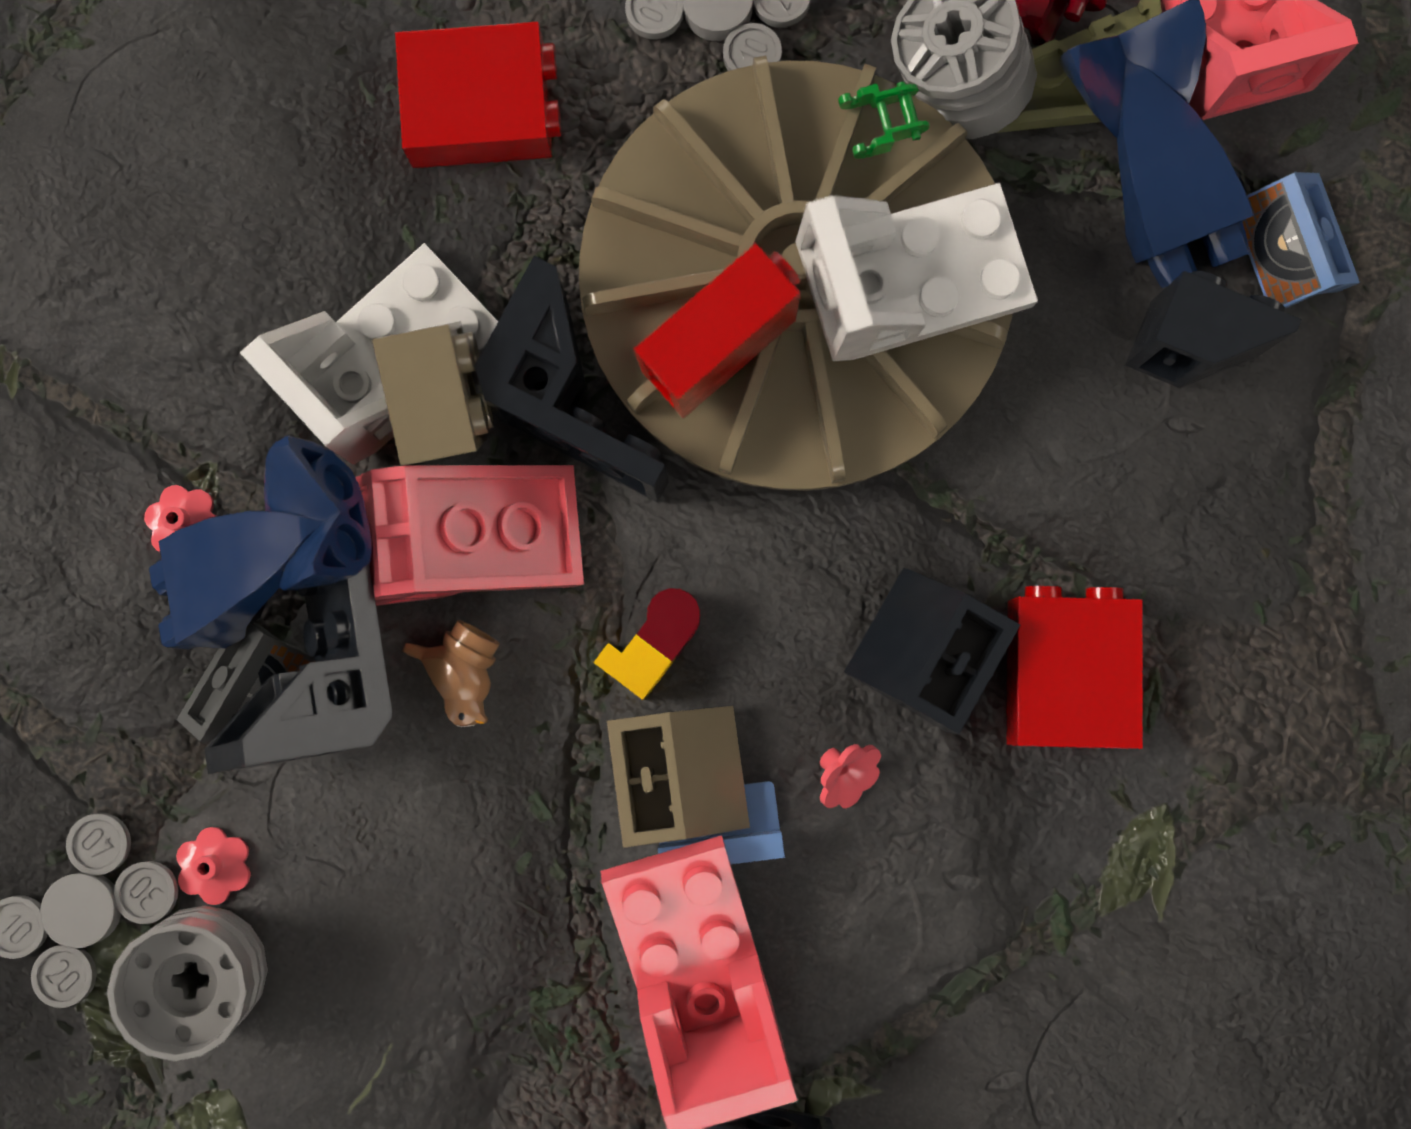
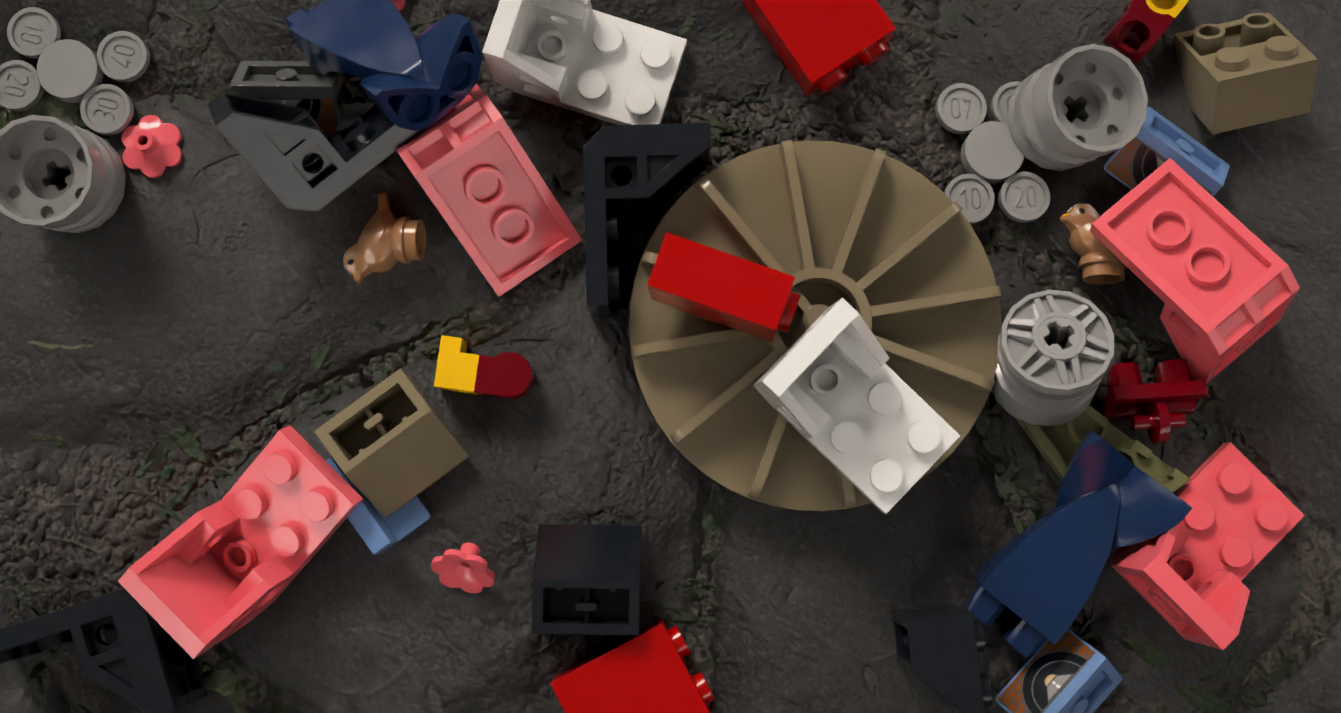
camera: 55 degrees right, 0 degrees up
dark tan slope [372,321,494,466] -> none
green piece [838,81,930,159] -> none

